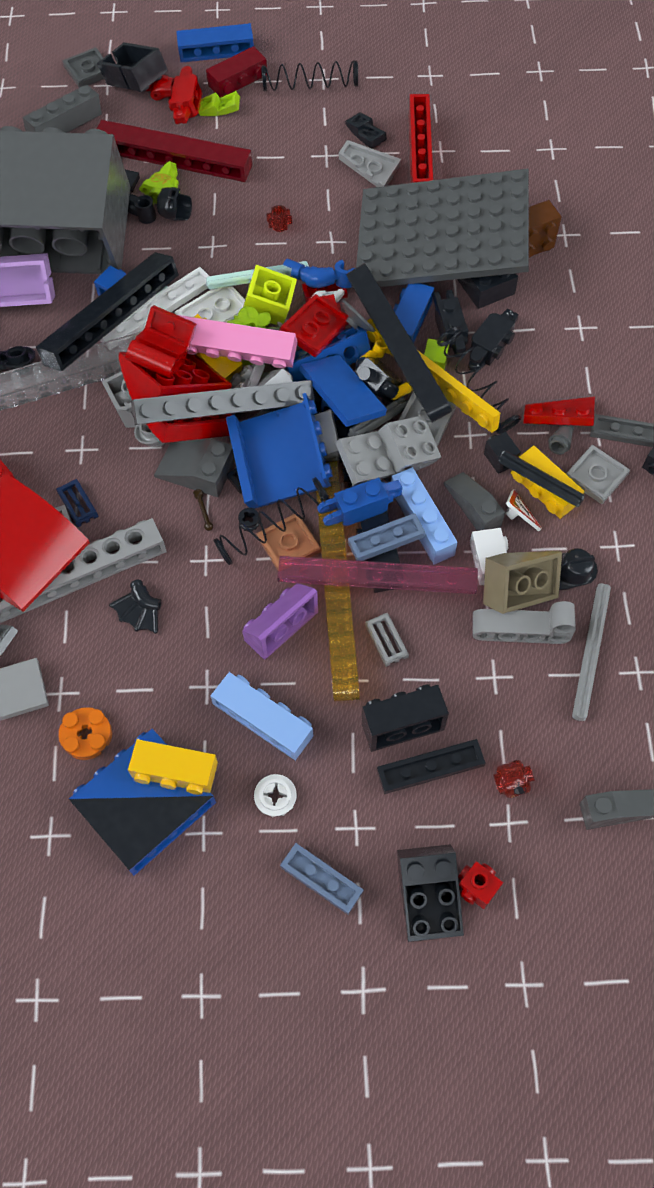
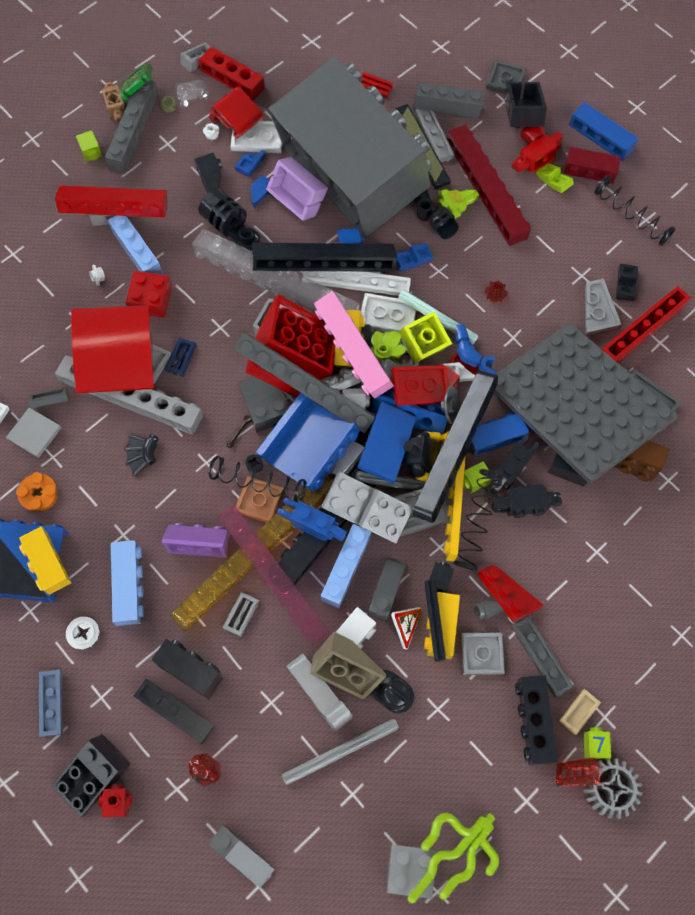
camera: 45 degrees right, 5 degrees up
red piece [125,305,197,378] -> none
sand blue plate [348,513,425,563] -> none
none -> blue slope [396,243,434,272]

